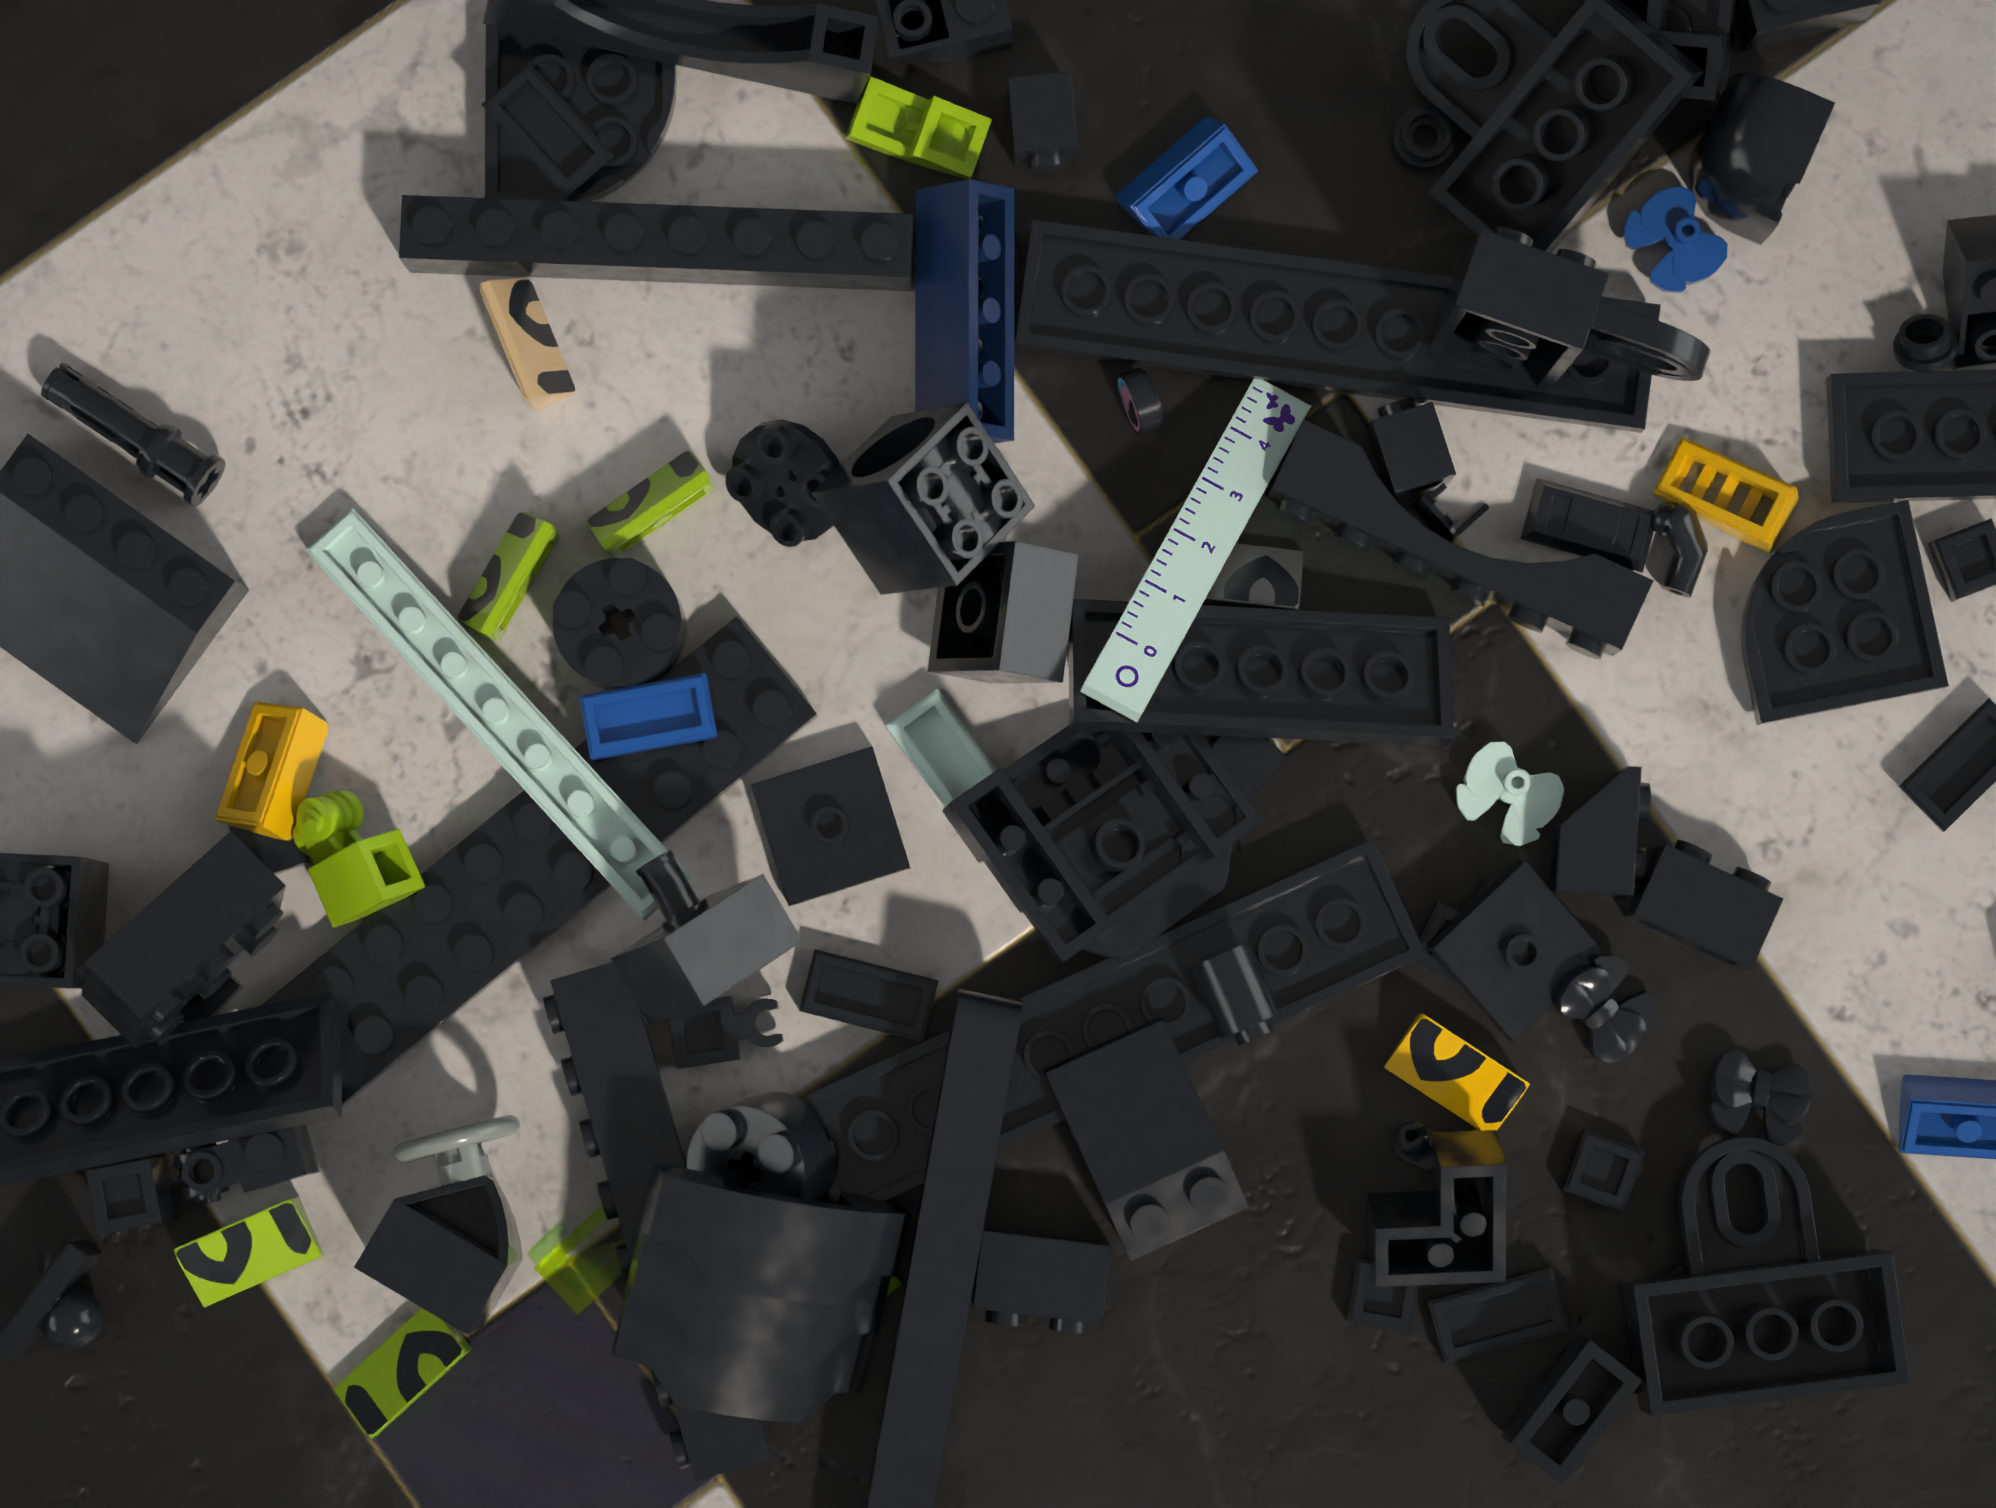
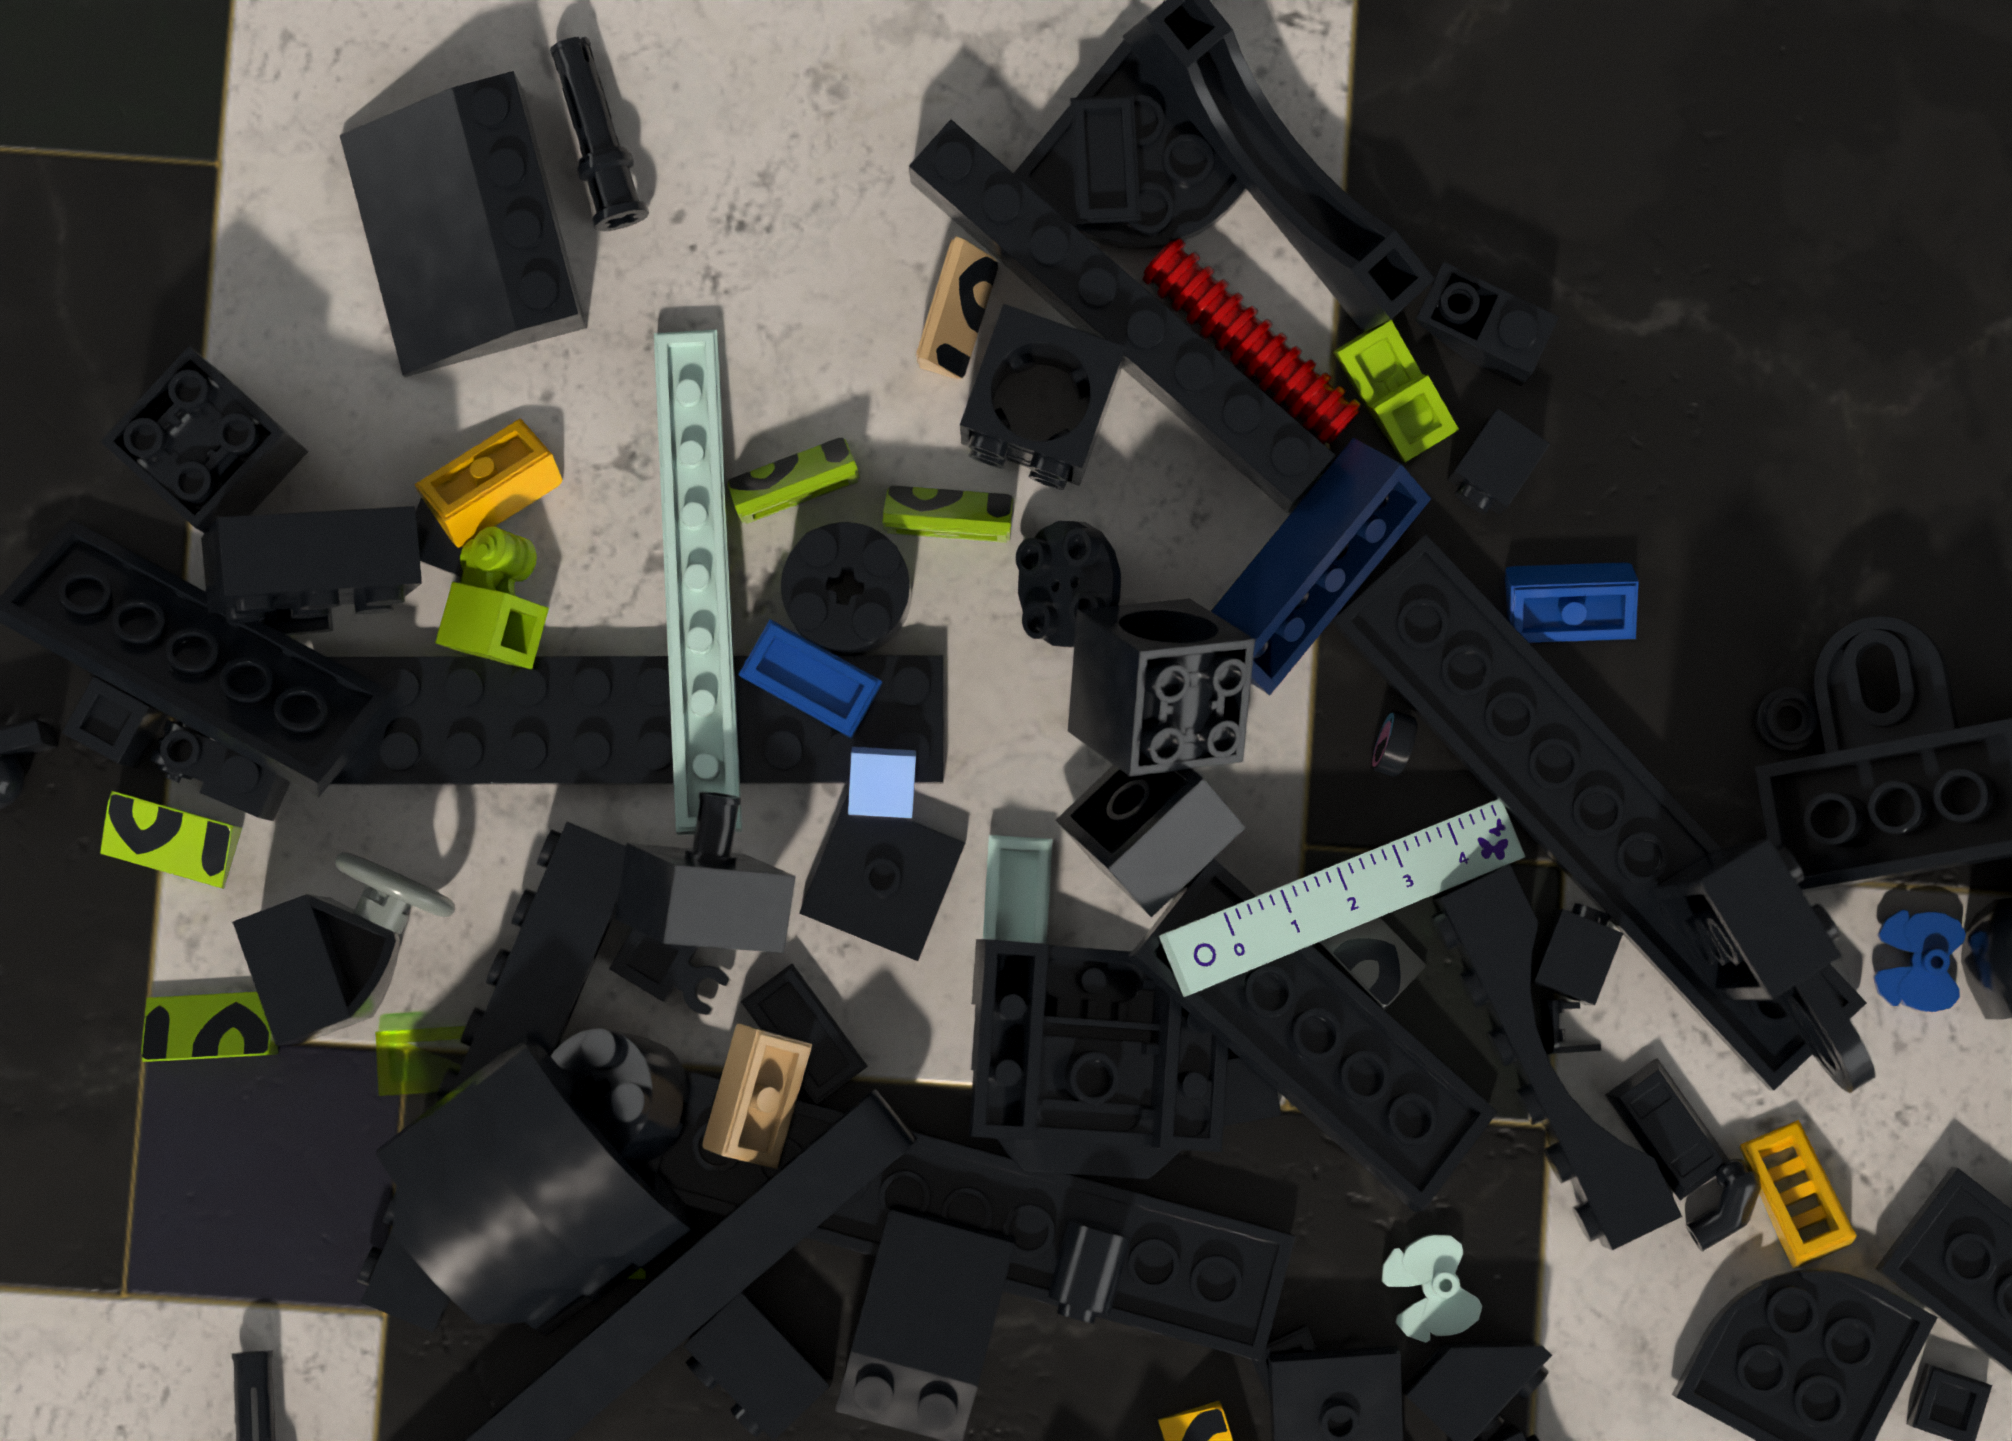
camera: 40 degrees right, 0 degrees up
none -> tan slope [703,1023,812,1169]
none -> light blue tile [848,747,916,818]
none -> black brick [960,303,1126,490]
none -> red piece [1142,239,1360,445]

